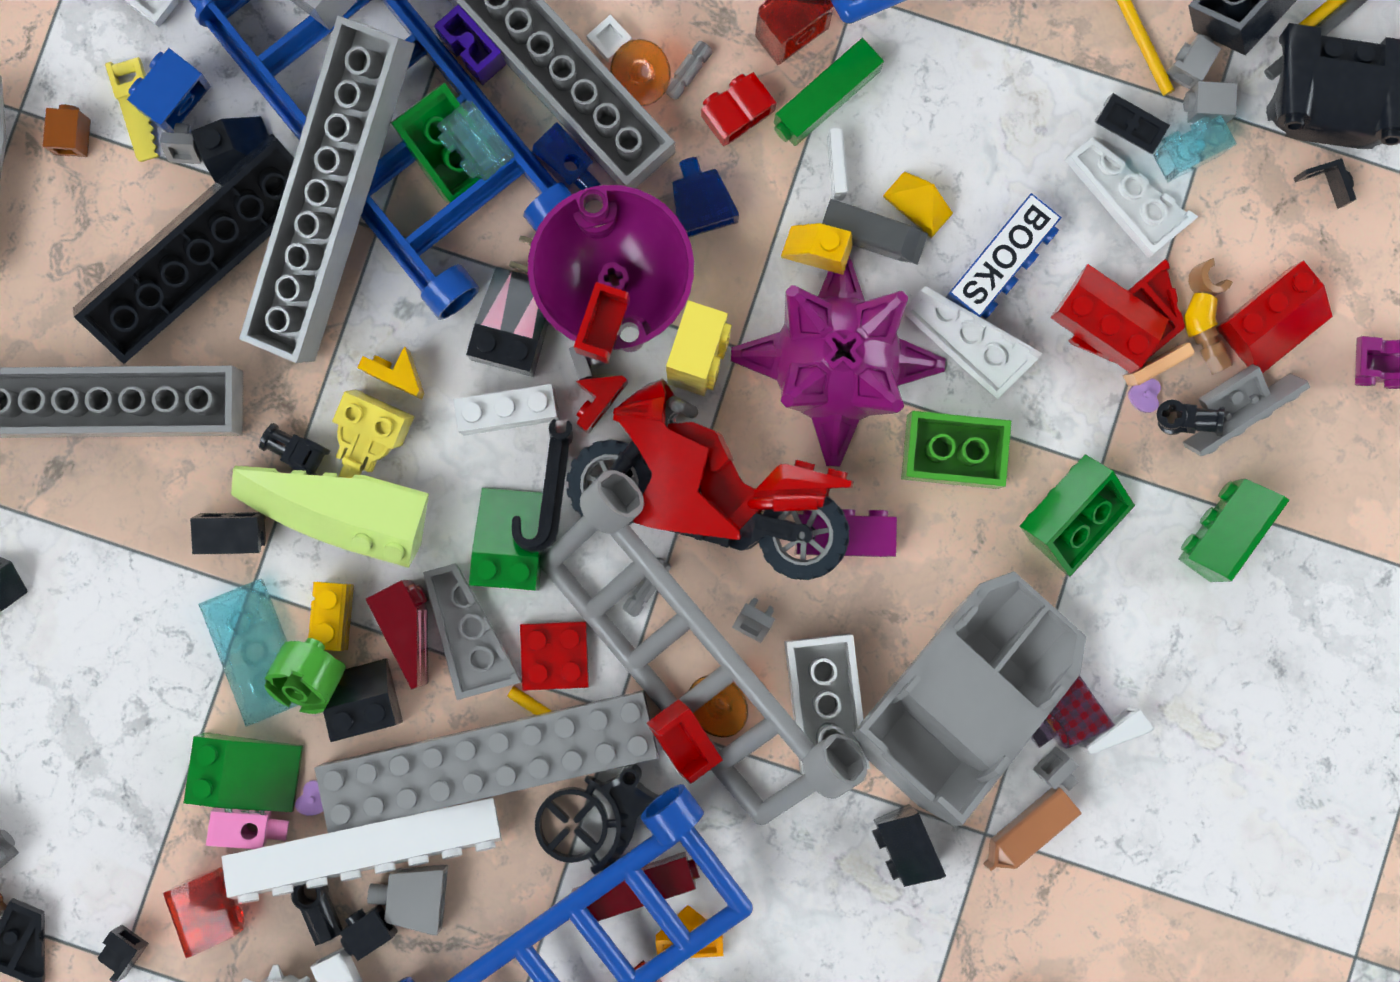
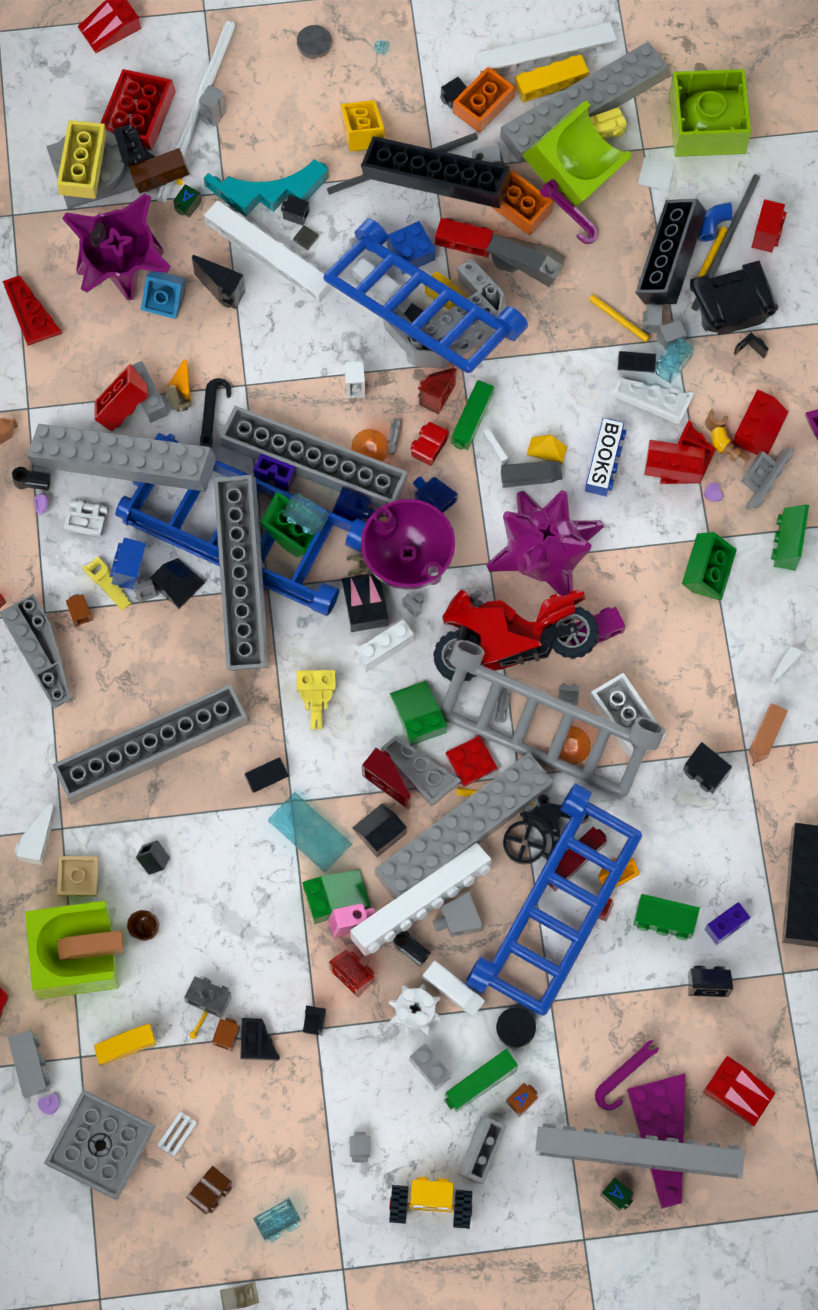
camera: 20 degrees left, 15 degrees down
black brick [73,134,294,364] -> none
yellowish green wedge [231,465,429,568] -> none
black connector [259,423,331,475] -> none
bright green brick [264,638,346,714] -> none
lavender piece [295,780,323,816] -> none
yellow brick [308,582,354,651] -> none
black brick [339,905,398,961] -> none
yellow slope [357,347,424,400] -> none
black piece [511,419,573,553] -> none
red panel [574,282,630,364] -> none
red slope [576,375,628,434] -> none
white plate [587,14,632,63] -> none
red panel [646,699,723,784] -> none
light yellow brick [666,300,732,397] -> none
yellow slope [781,223,853,275] -> none
light grey piece [853,572,1086,826] -> none
bright green brick [901,411,1012,489] -> none
white wing [904,286,1043,400] -> none
torso [1031,675,1115,749] -> none
light grey tile [1032,747,1079,791] -> none
light nougat tile [1123,343,1195,386] -> none
black connector [1156,400,1225,436] -> none

